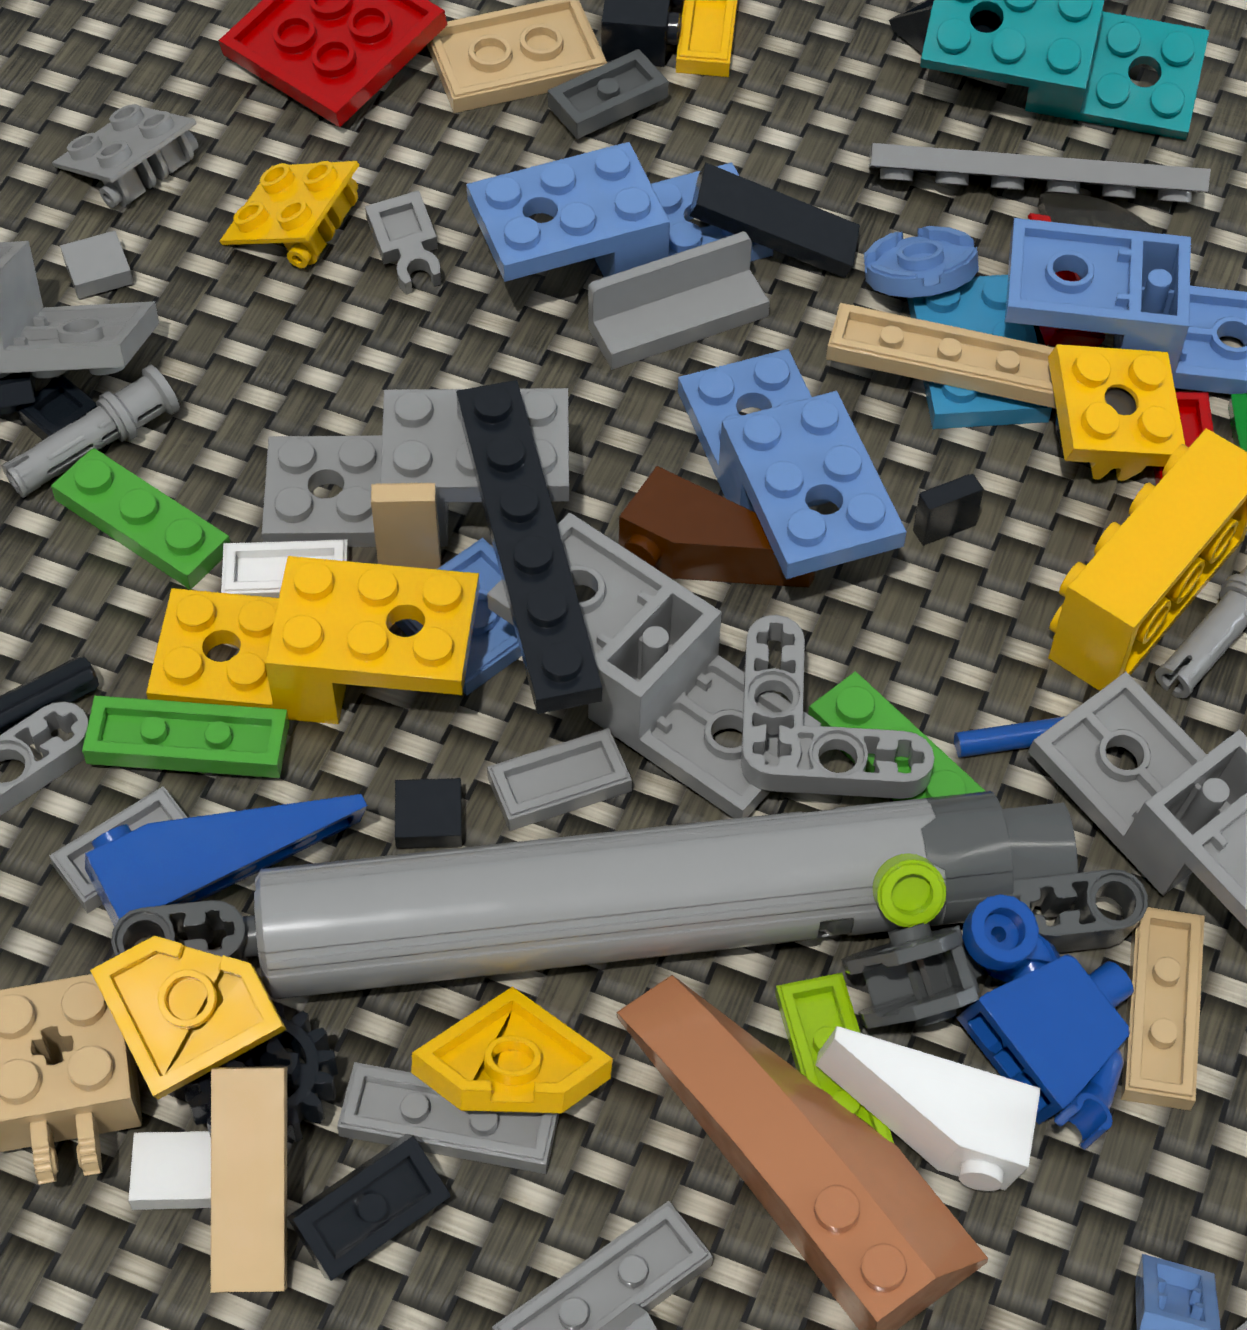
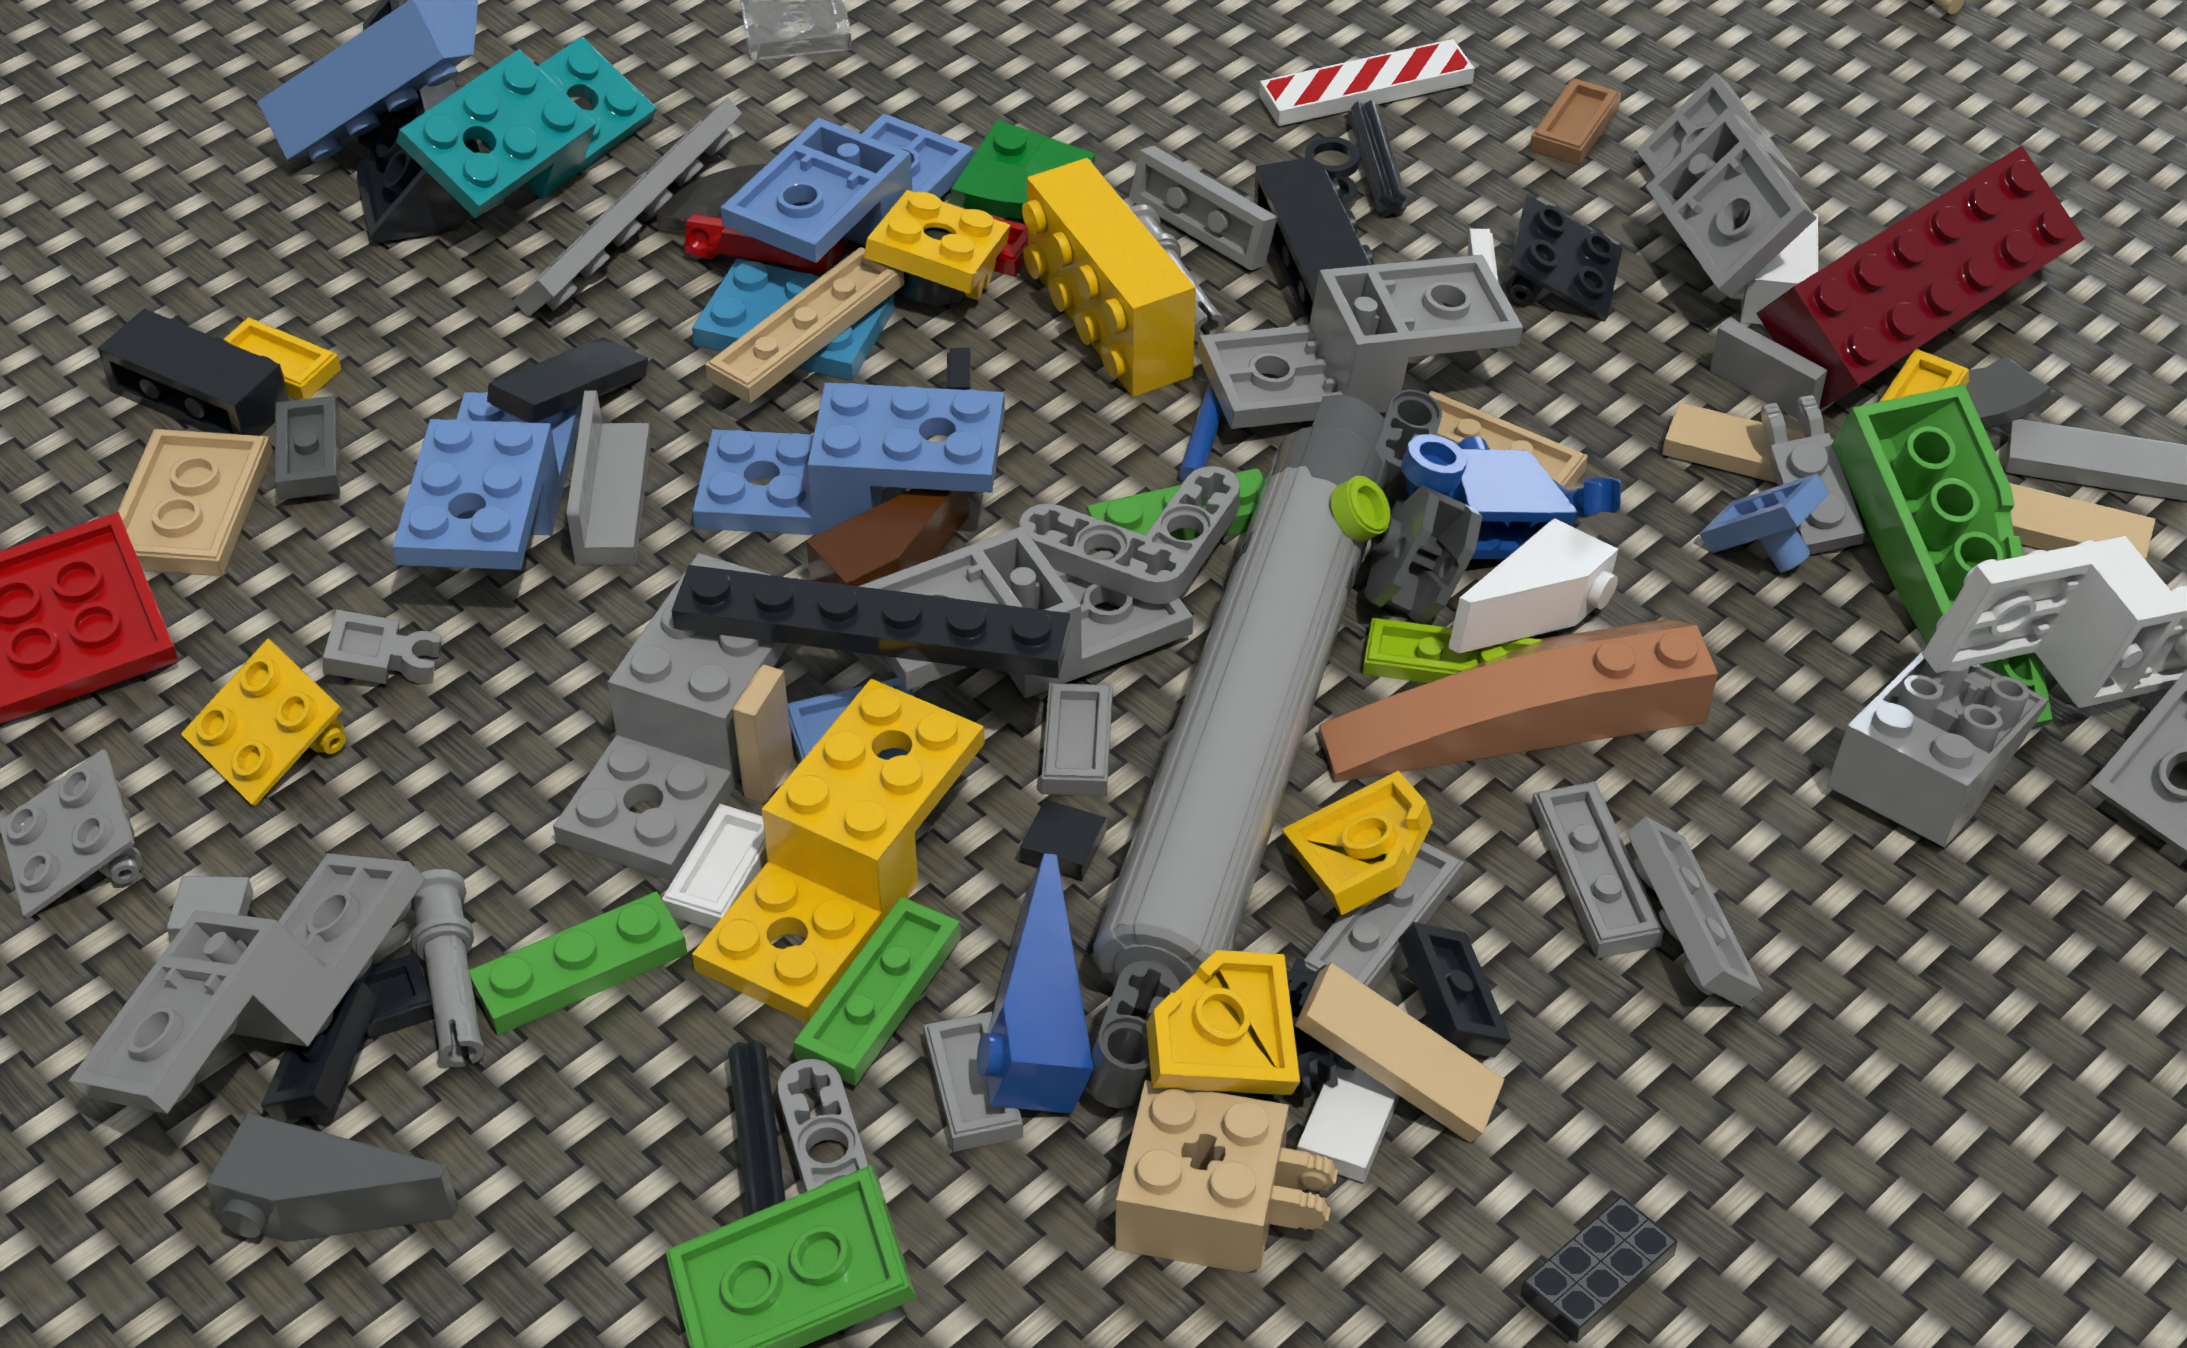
camera: 65 degrees left, 10 degrees down
medium blue tile [864,226,979,298] -> none

